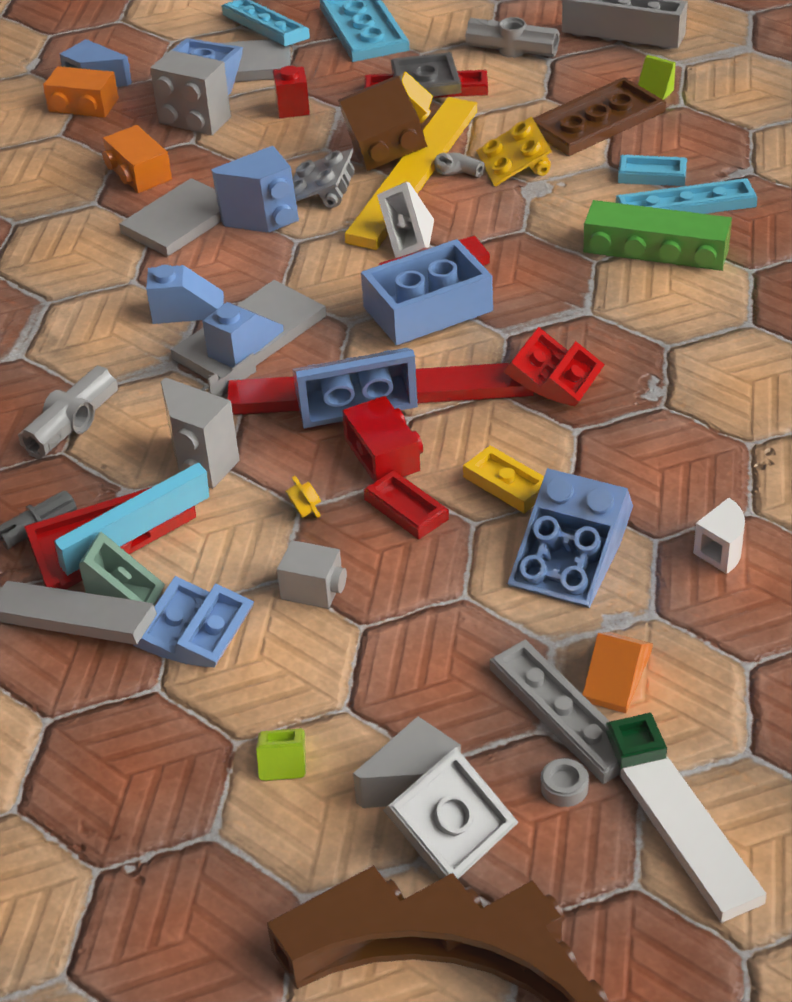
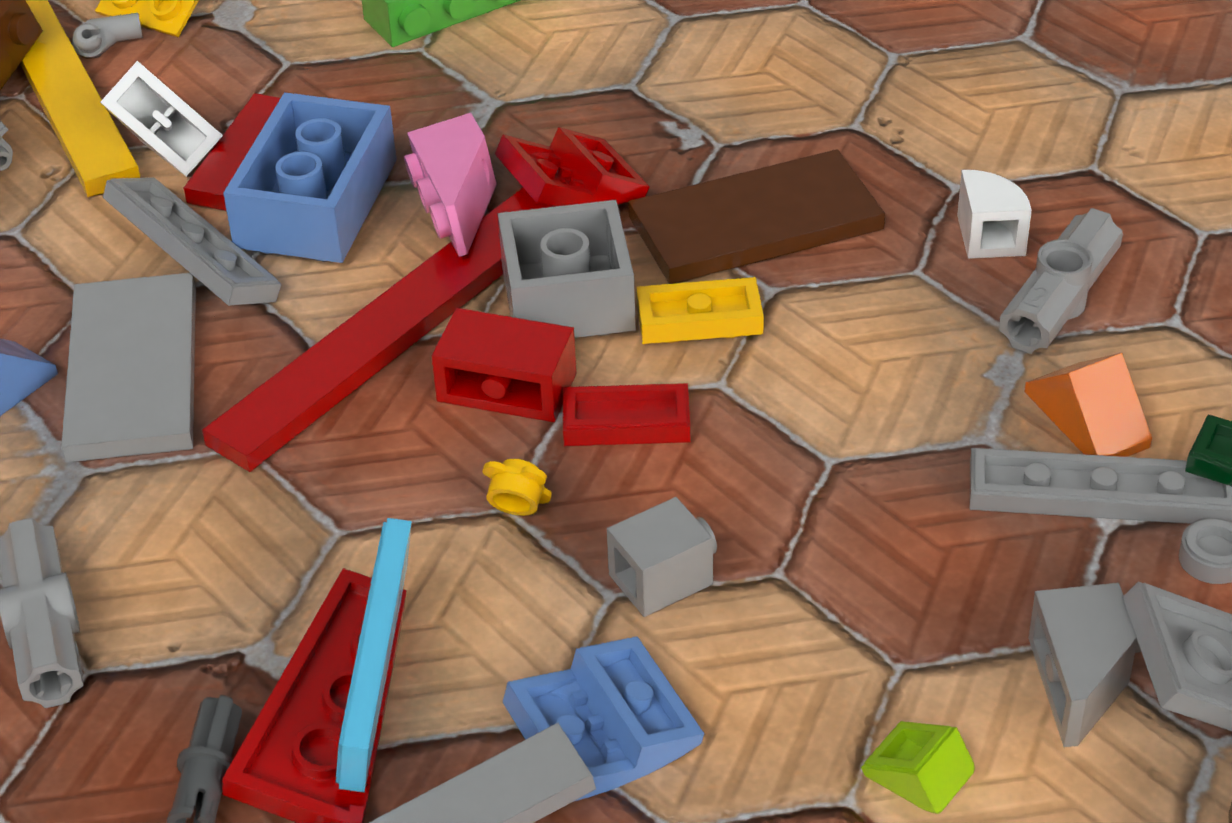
camera: 50 degrees left, 0 degrees up
sand green slope [79,532,165,605] -> none
light grey slope [161,377,240,489] -> none
light grey piece [200,353,257,397] -> none
medium blue slope [202,302,284,368] -> none
medium blue slope [293,348,418,428] -> none
medium blue slope [507,468,633,608] -> none
none -> light grey tile [103,177,281,306]
none -> bright pink slope [404,113,497,257]
none -> light grey brick [498,200,636,338]
none -> reddish brown tile [628,149,885,284]
none -> light grey piece [999,208,1123,354]

